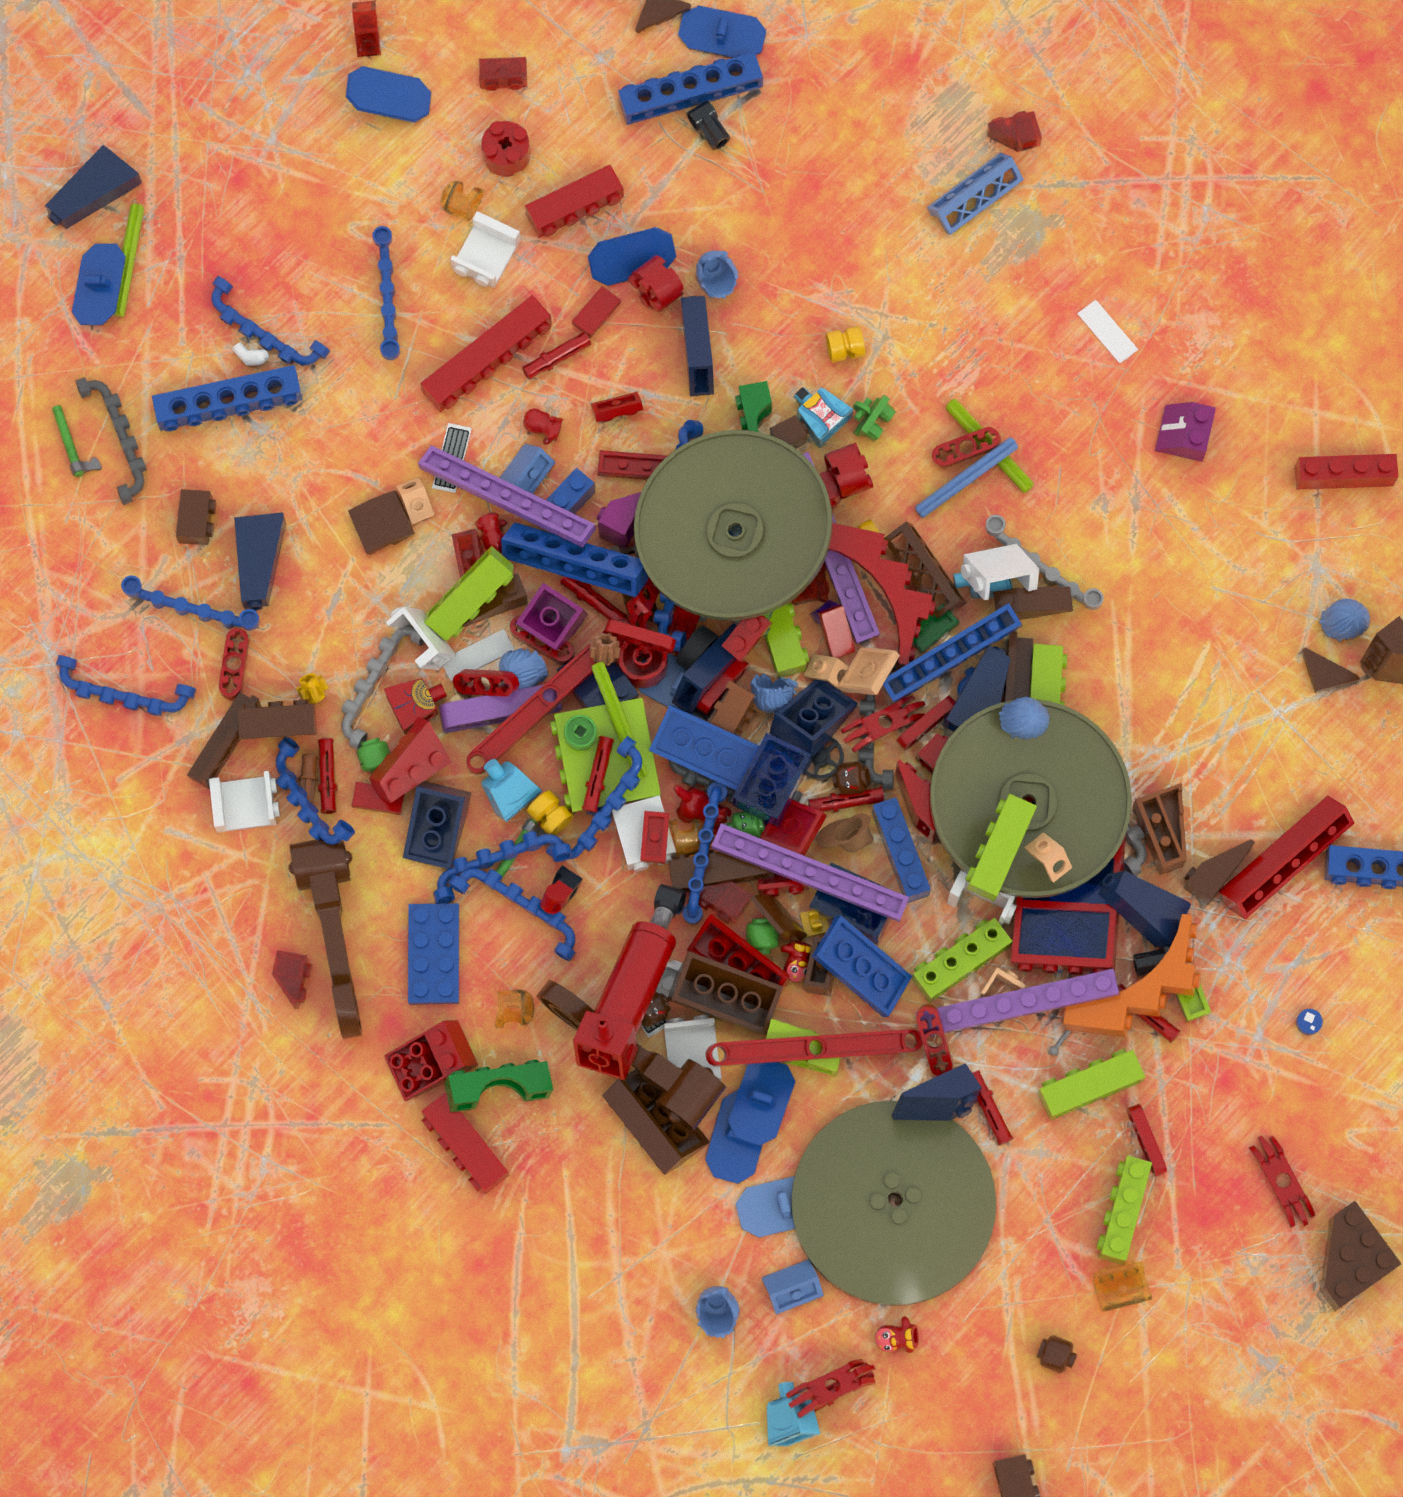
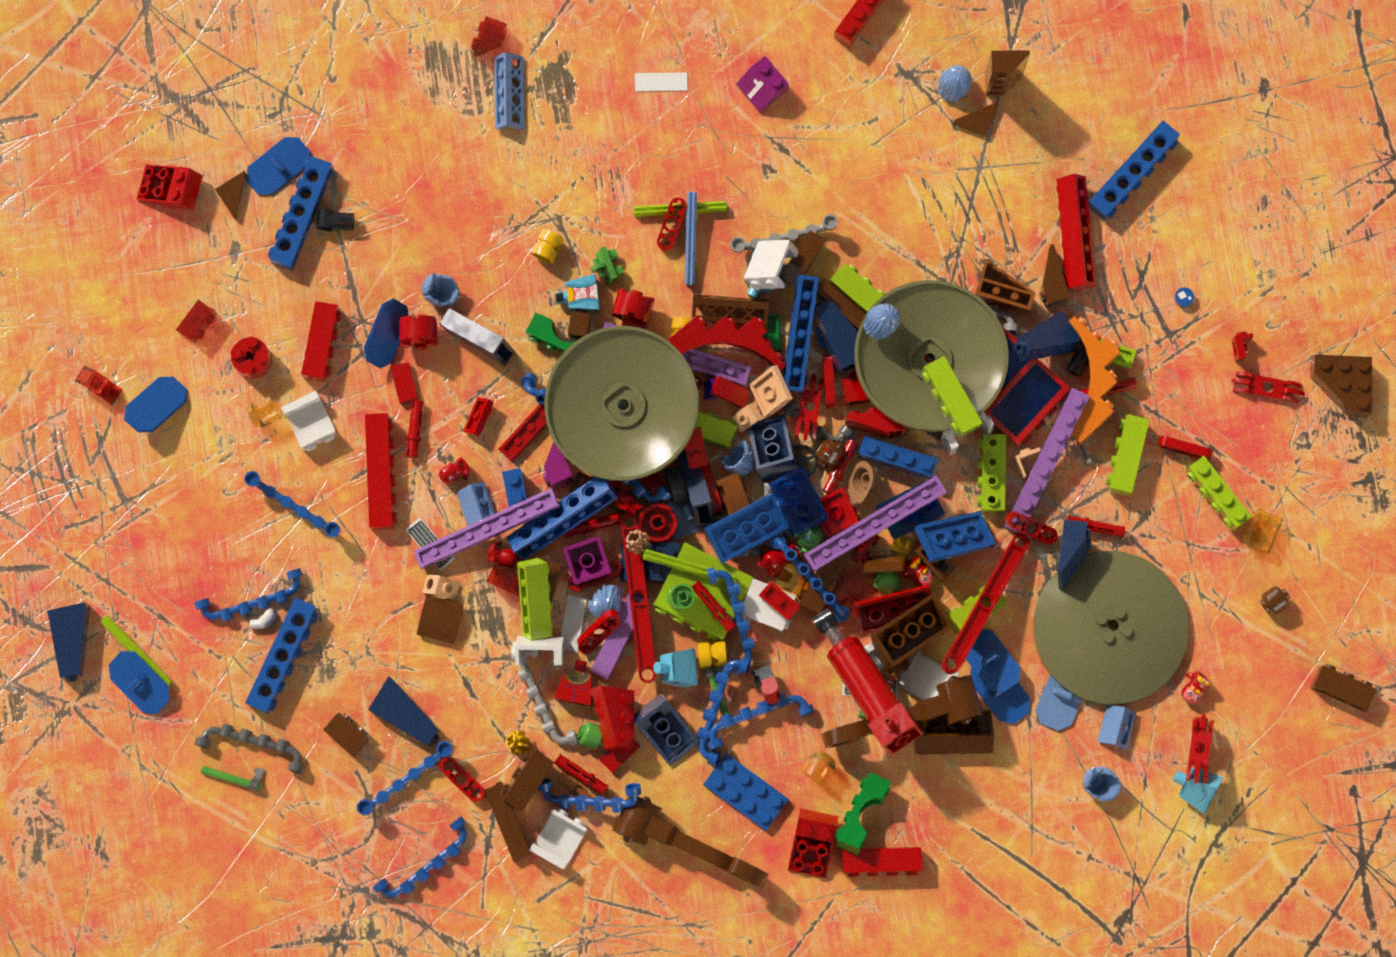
camera: 50 degrees left, 5 degrees up
clear red slope [272,950,312,1009] -> none
red beam [604,620,676,654] -> none
light nougat bracket [1025,832,1072,883] -> none
none -> red bracket [1231,331,1254,362]

